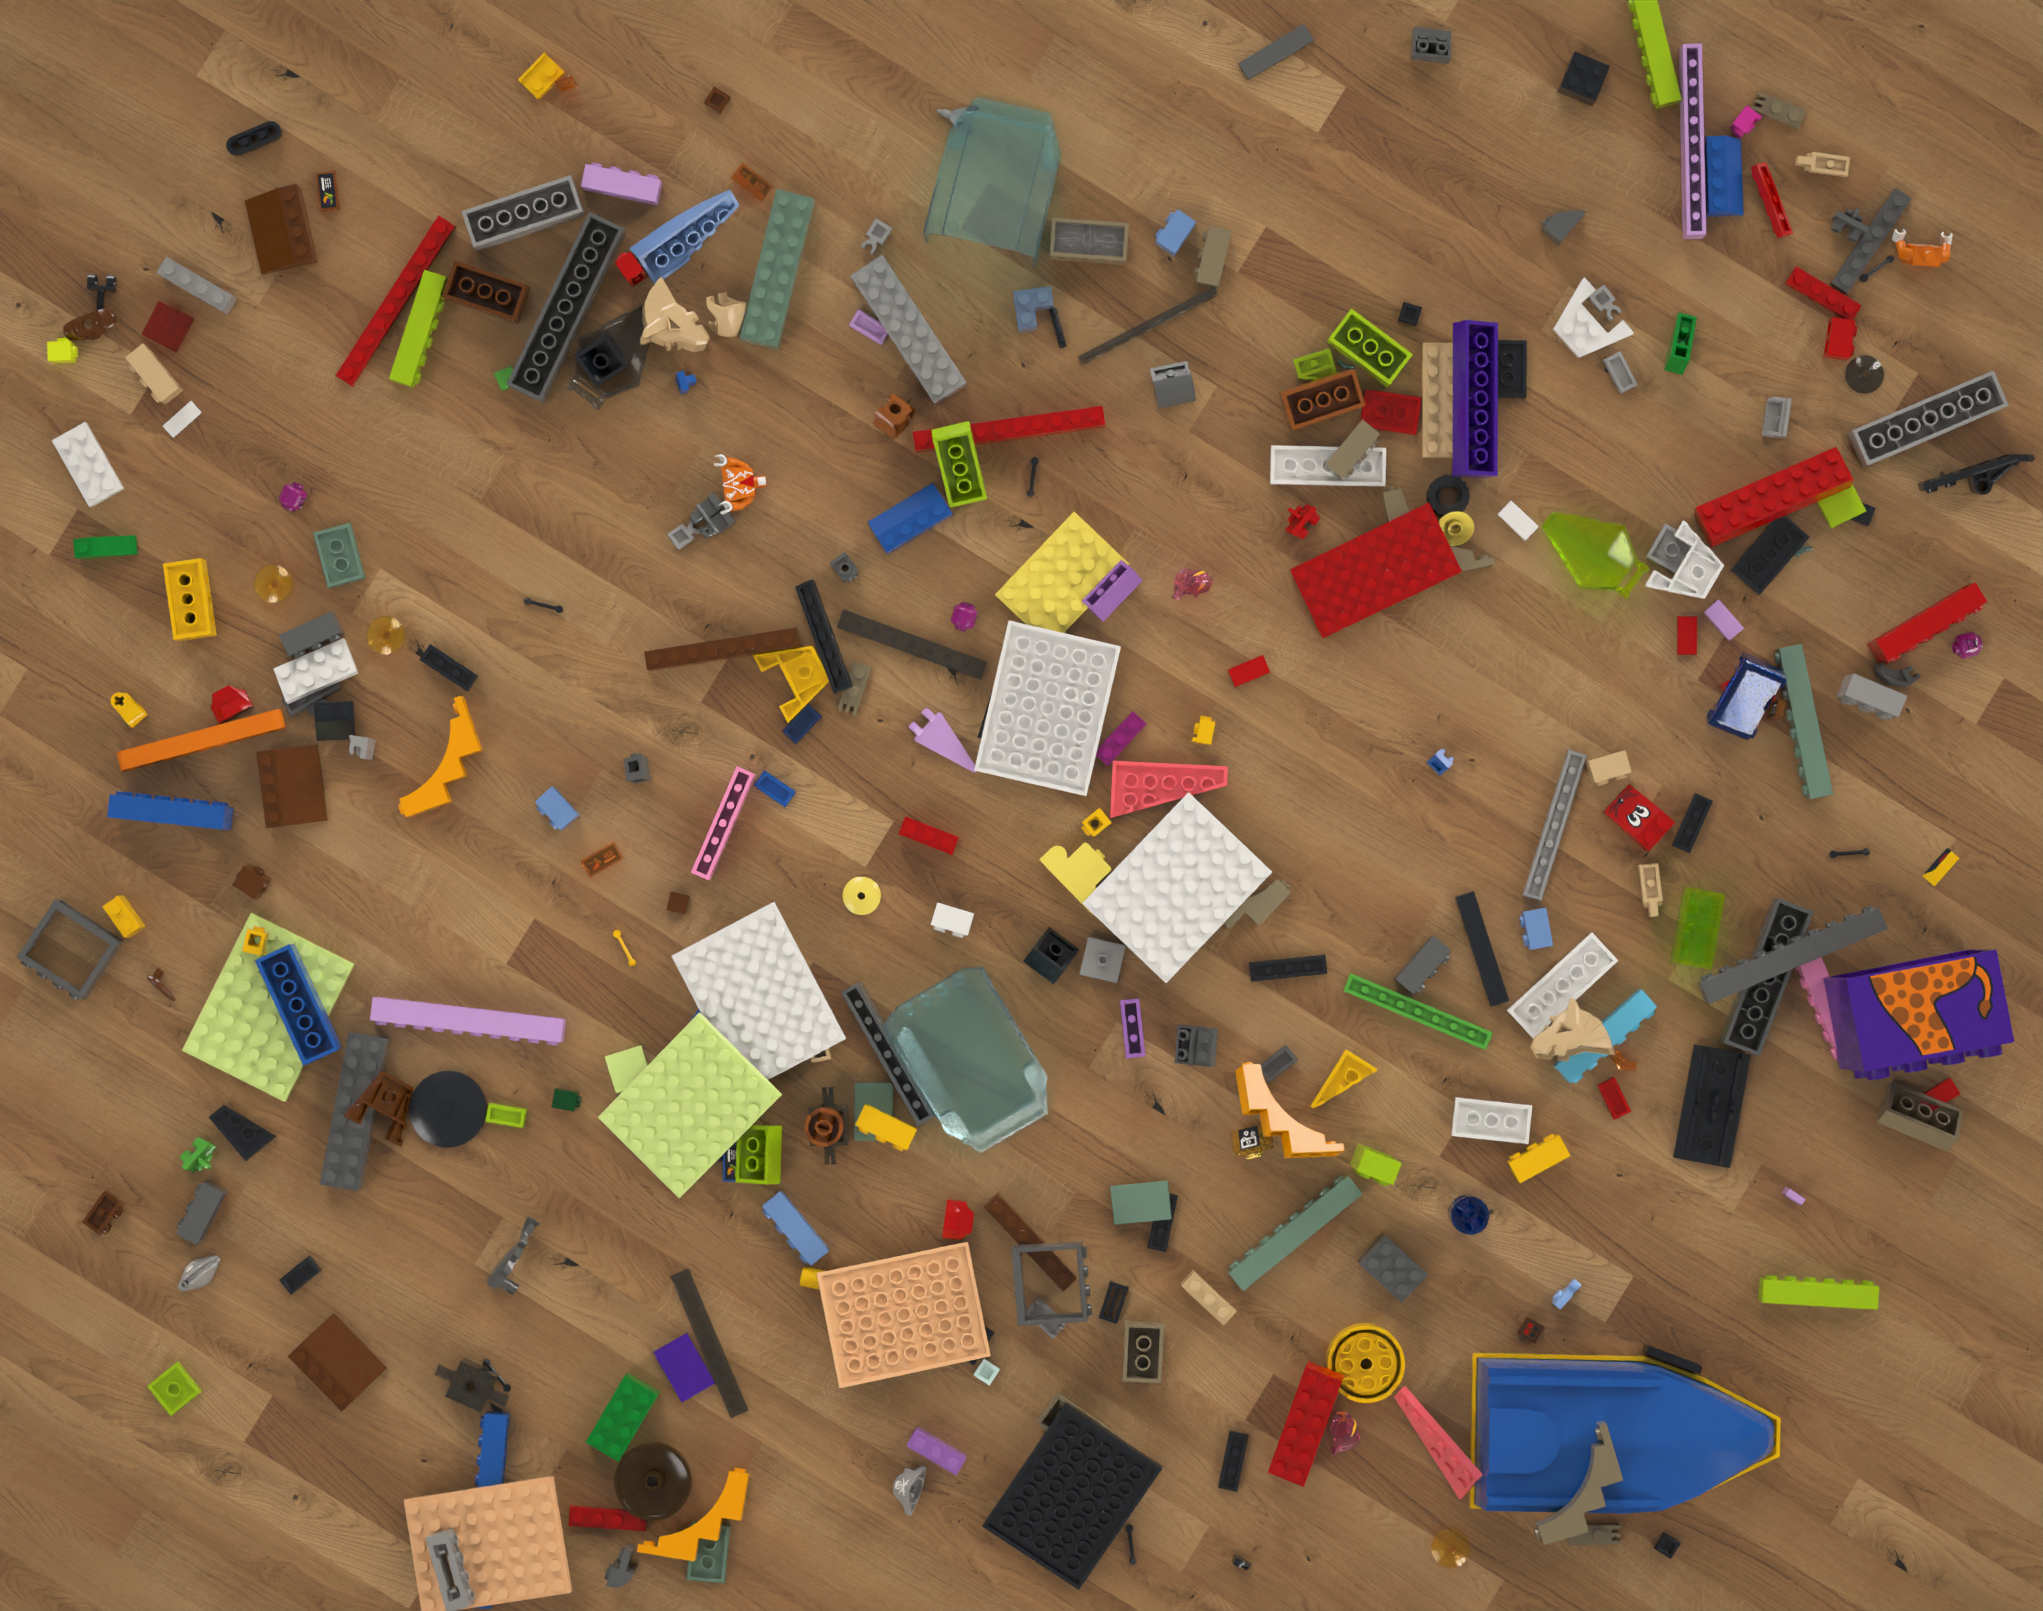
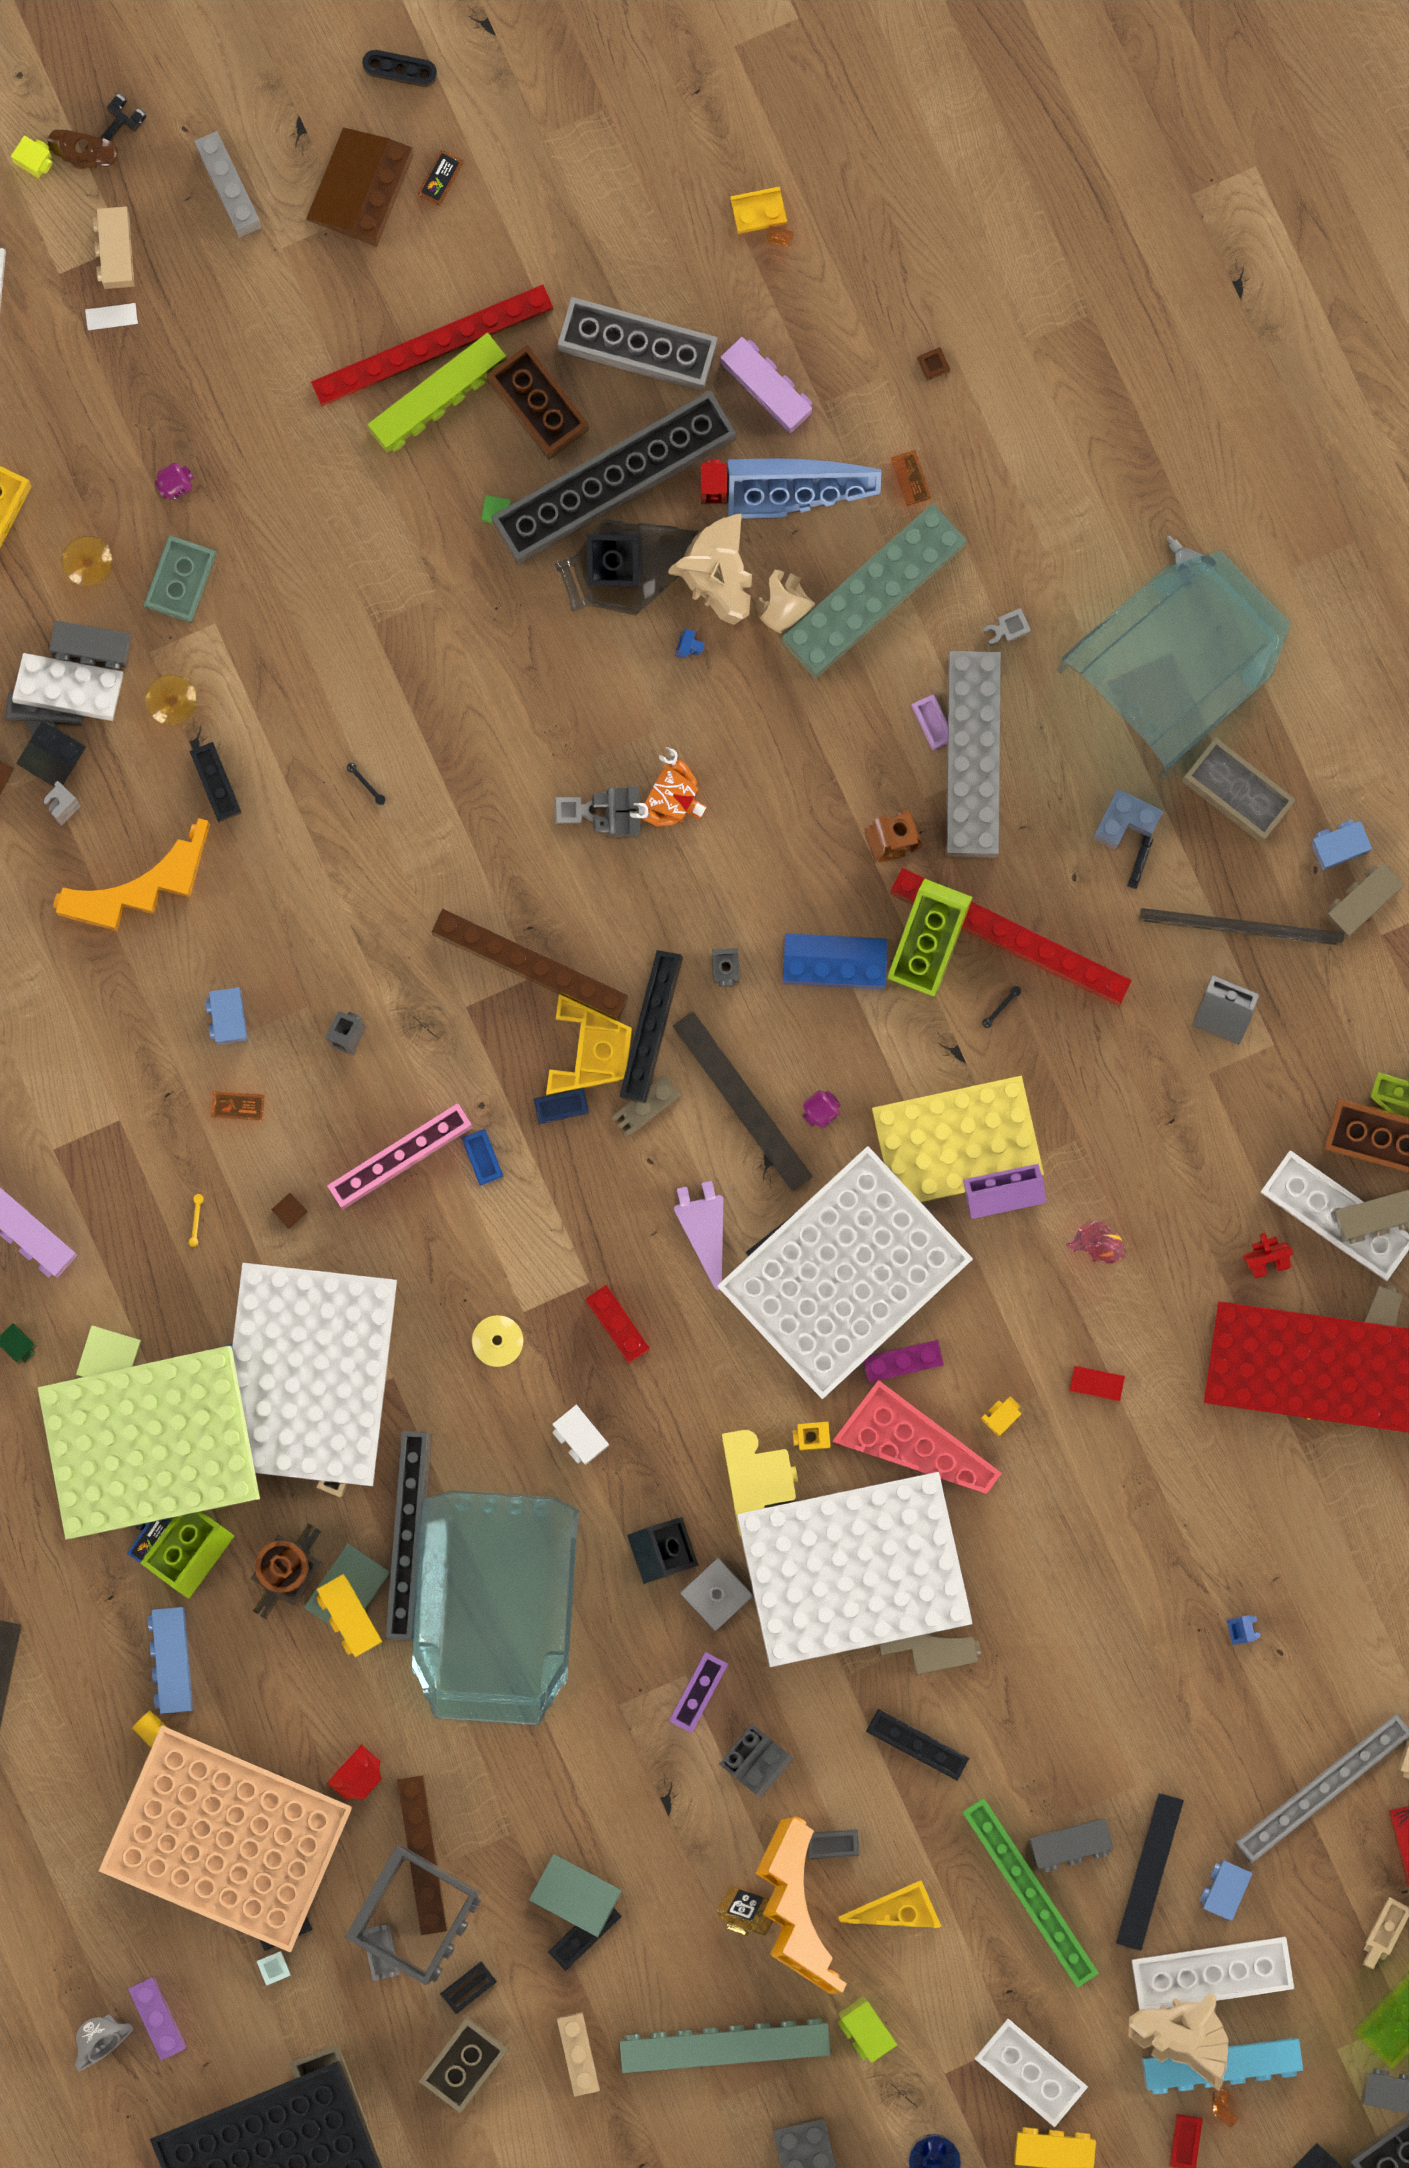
camera: 25 degrees right, 5 degrees down
clear red tile [141,301,194,353] -> none

